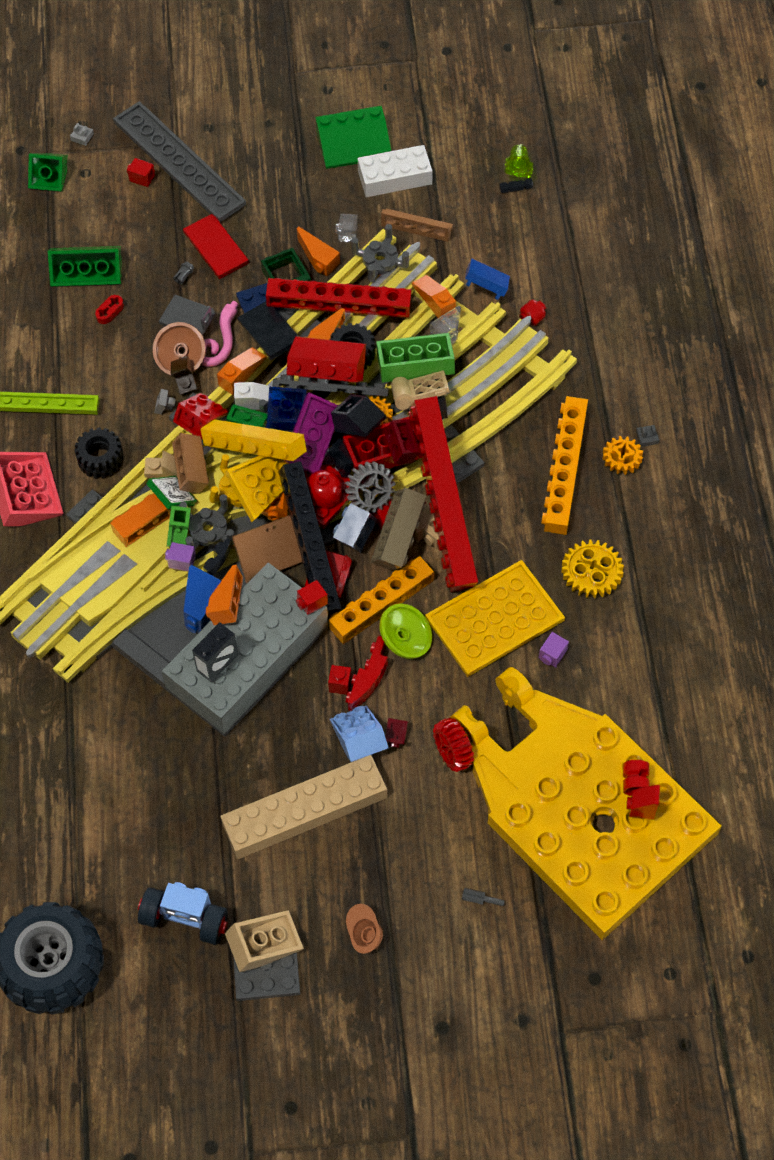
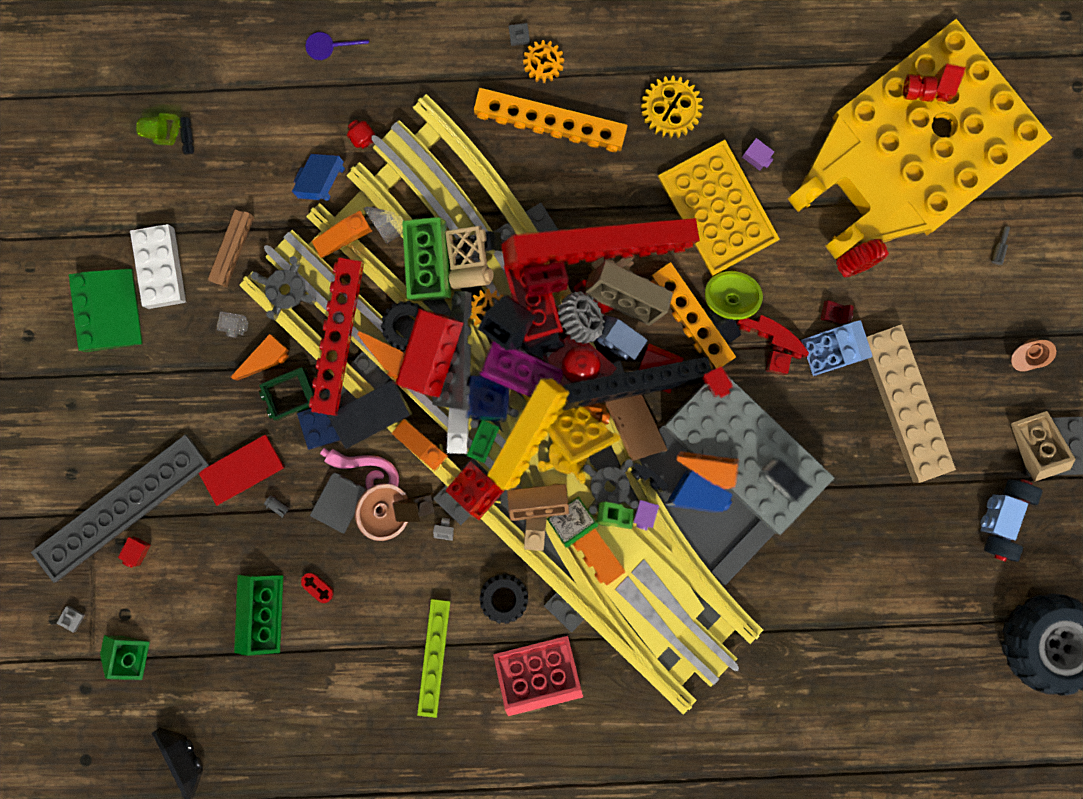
camera: 90 degrees left, 25 degrees up
none -> dark purple piece [305,32,369,60]
none -> black slope [706,309,741,344]

